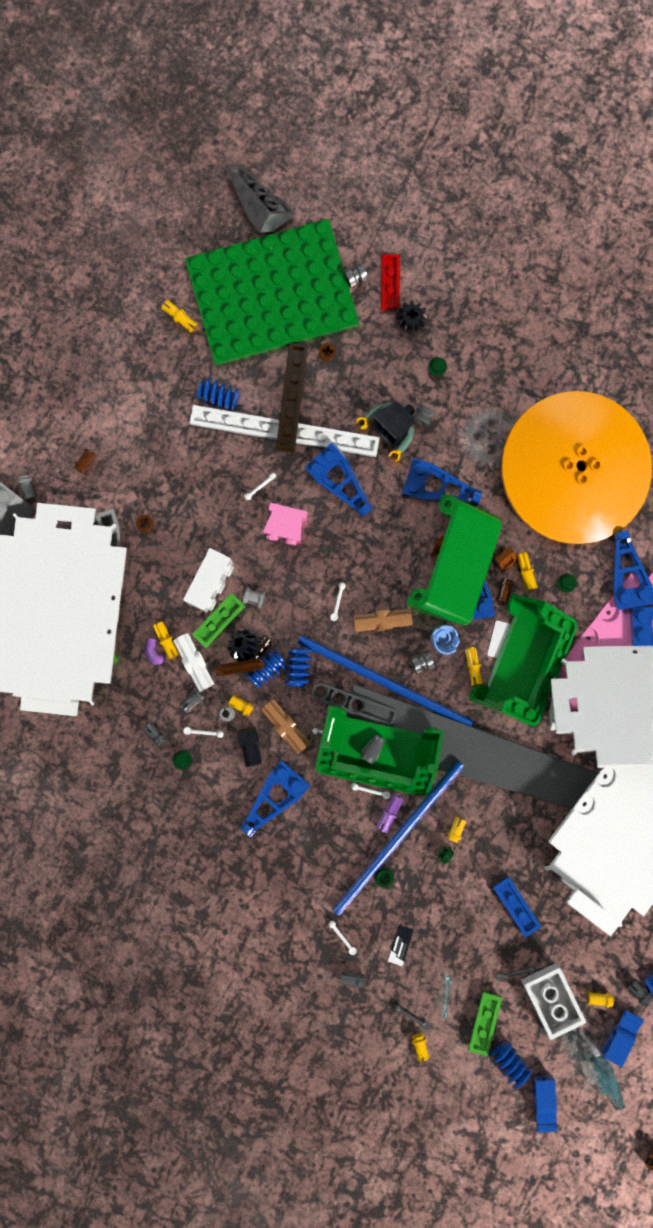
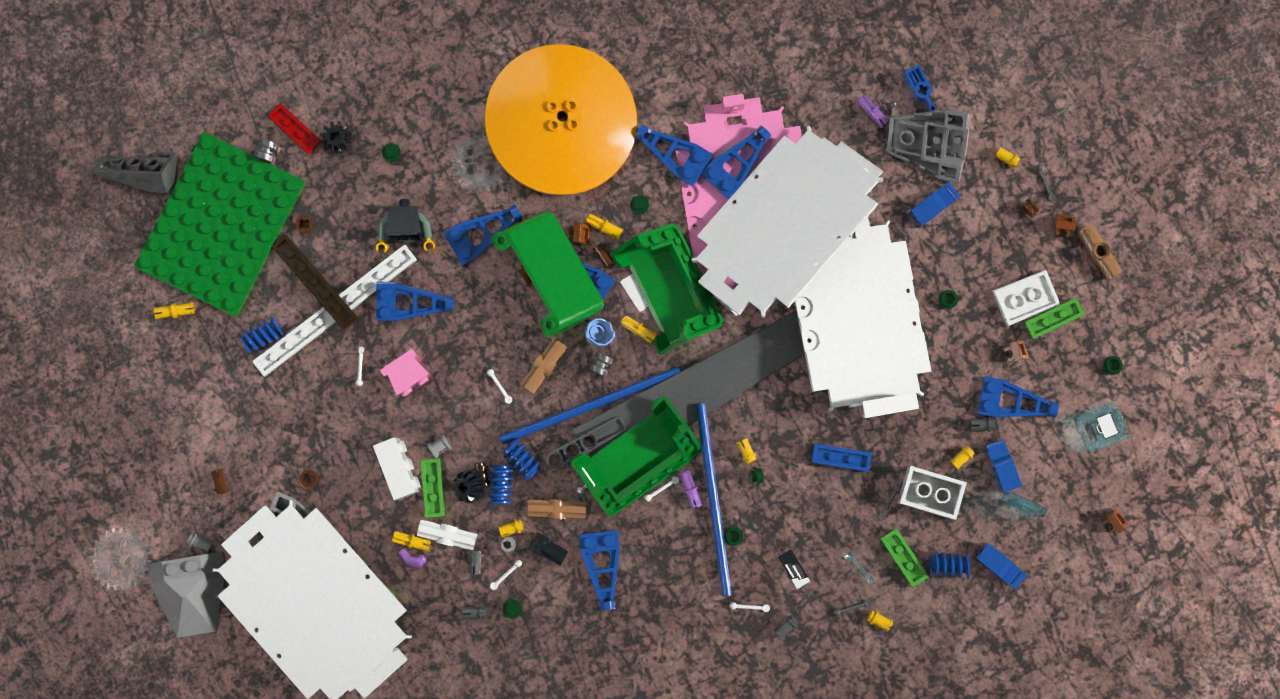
camera: 50 degrees left, 0 degrees up
reddish brown axle [214,658,265,676] -> none
dark grey cone [360,734,385,764] -> none
dark grey wheel [413,405,435,427] -> none

